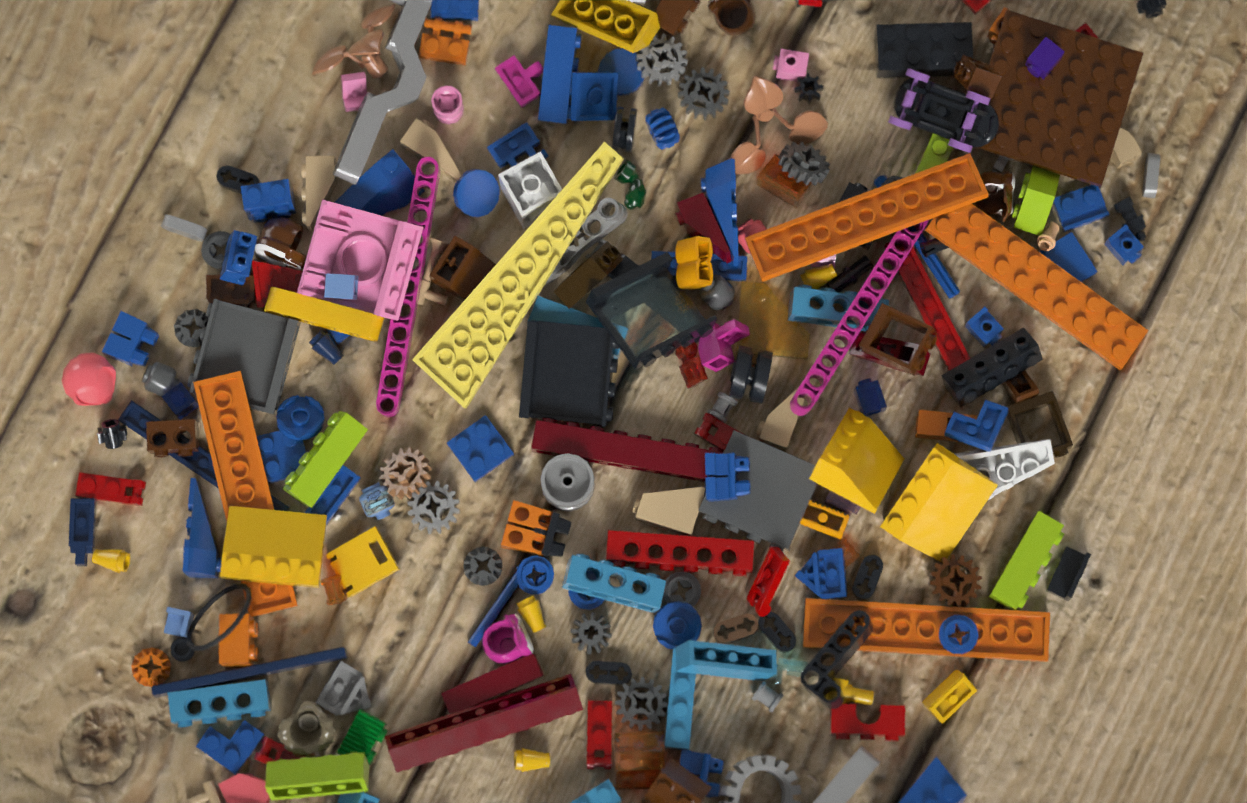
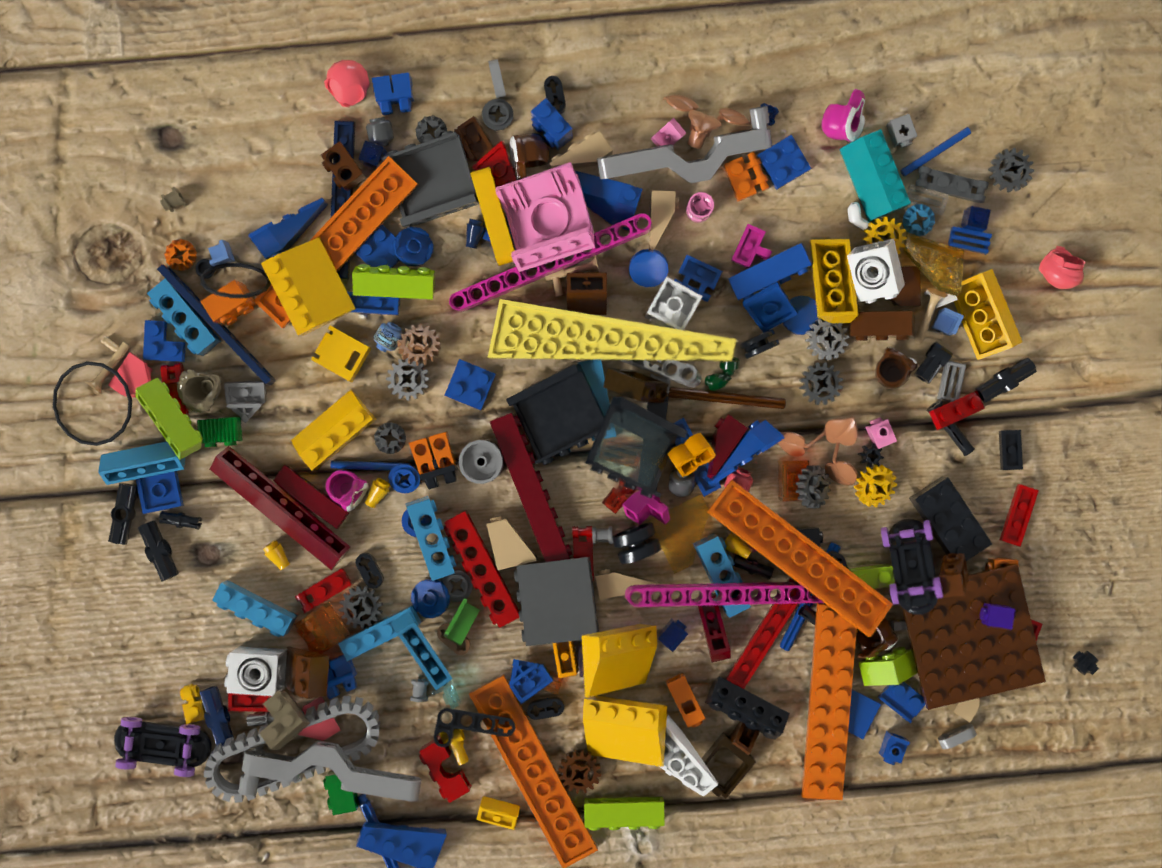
camera: 60 degrees right, 10 degrees up
dark blue hinge [68,498,96,566] -> none
red plate [75,472,146,506] -> none
yellow cone [92,549,130,573] -> none
black gear [97,419,128,449] -> none
blue hips [220,230,257,285] -> none
clear orange bush [320,575,348,605] -> none
medium blue panel [324,273,359,300] -> none
dark grey gear [570,612,612,655] -> none
blue gear [645,107,680,150] -> none
blue hips [705,453,751,502] -> none
red plate [746,546,790,617] -> none
black beam [758,611,796,653] -> none
reddish brown window [859,303,937,376] -> none
blue gear [939,615,978,654] -> none
blue plate [945,400,1008,452] -> none
blue brick [965,307,1004,348] -> none
light nougat pin [1037,221,1060,251] -> none
black panel [1046,546,1091,601] -> none
black piece [1113,196,1146,242] -> none
none -> dark tan brick [160,187,187,213]
none -> yellow slope [291,389,377,471]
none -> bright green panel [443,598,480,646]
none -> reddish brown axle [668,387,786,409]
none -> yellow gear [854,464,897,507]

